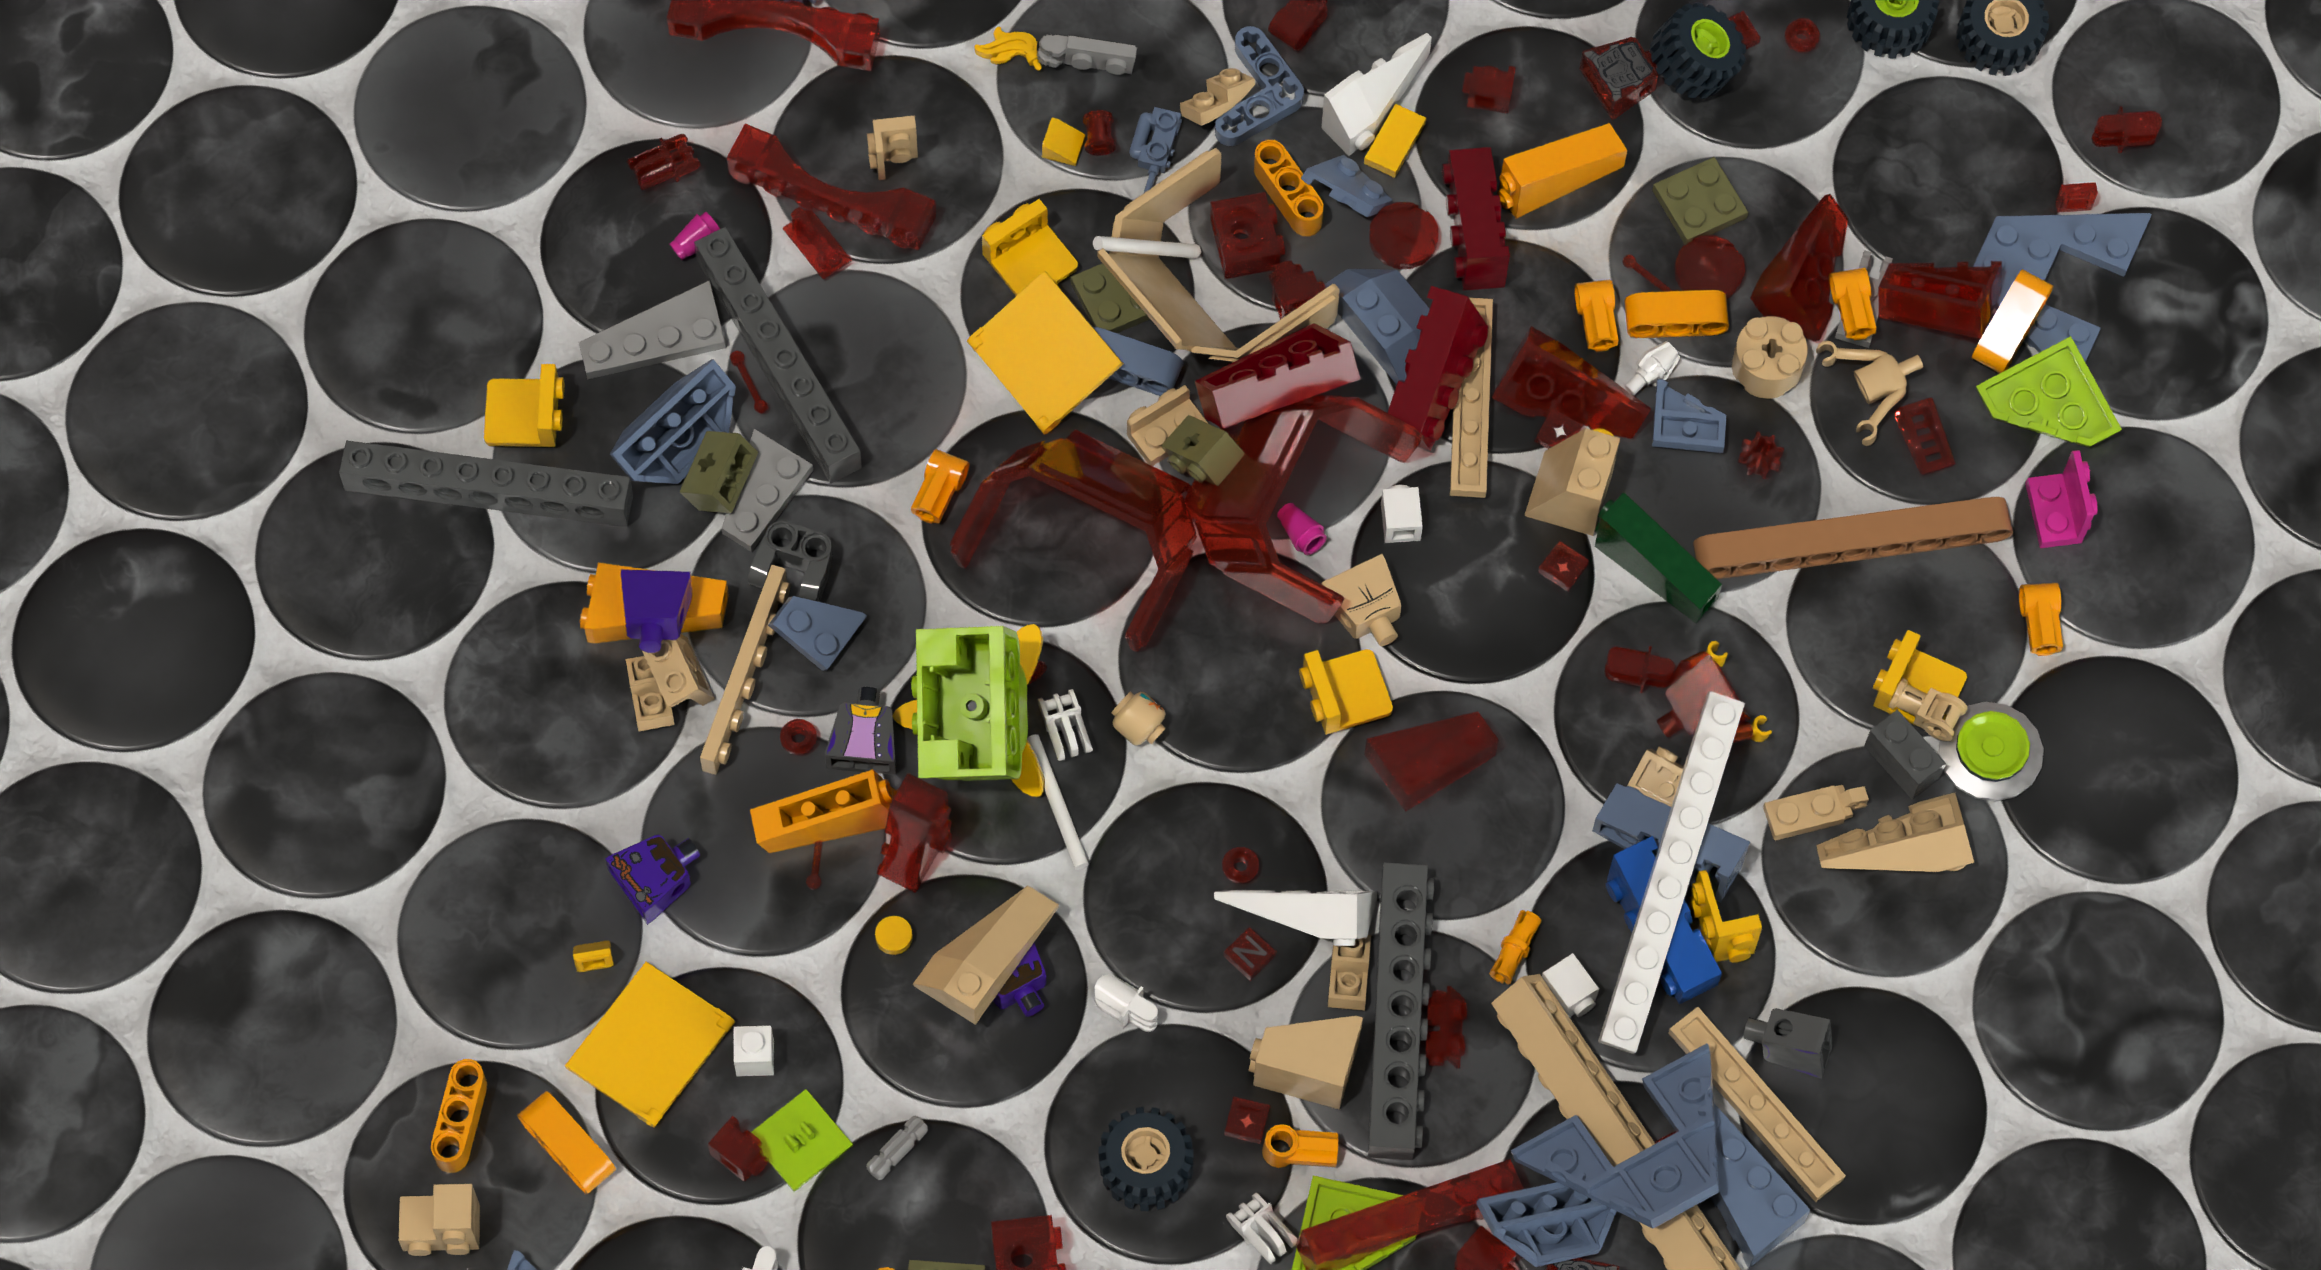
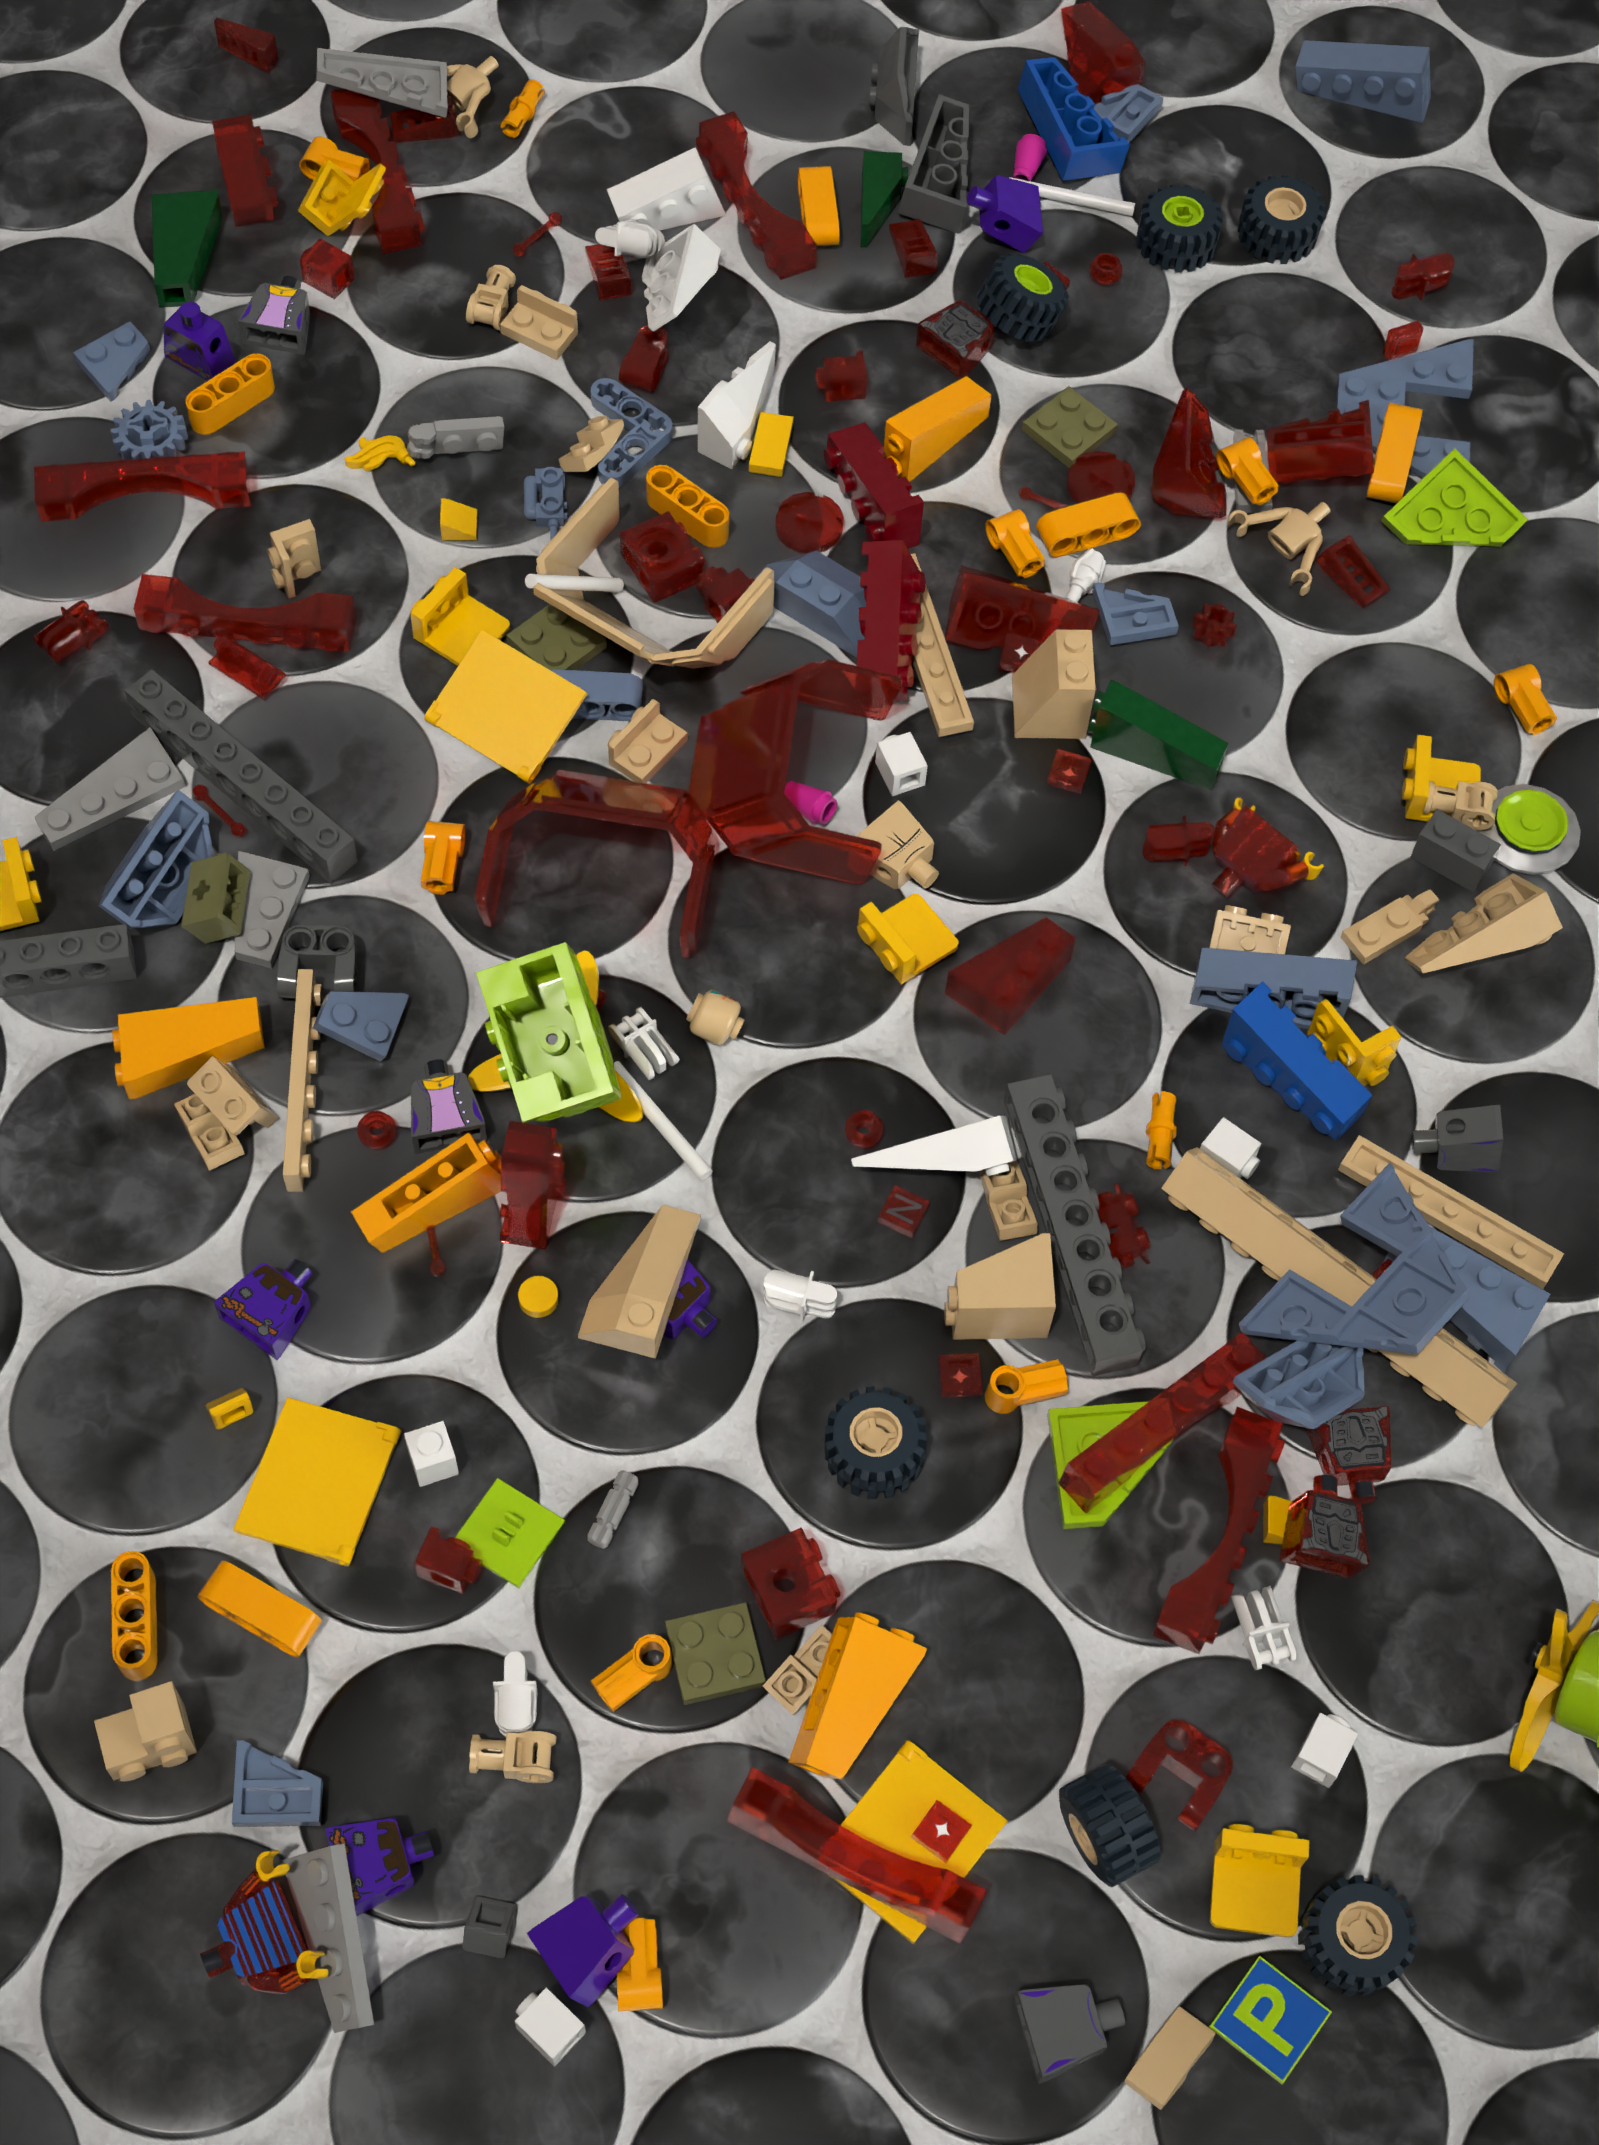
camera: 20 degrees left, 5 degrees down
dark purple torso [621,569,692,653] -> none
dark pink cone [669,212,720,260] -> none
clear red bush [1083,110,1116,156] -> none
olive brick [1161,415,1246,486] -> none
dark red wedge [1195,323,1360,428] -> none
white arm [1226,1193,1299,1264] -> none
sand blue wing [1301,155,1392,217] -> none
white plate [1598,691,1745,1054] -> none
medium nougat beam [1693,497,2013,579] -> none
tan brick [1732,316,1808,399] -> none
dark pink bracket [2025,450,2098,548] -> none

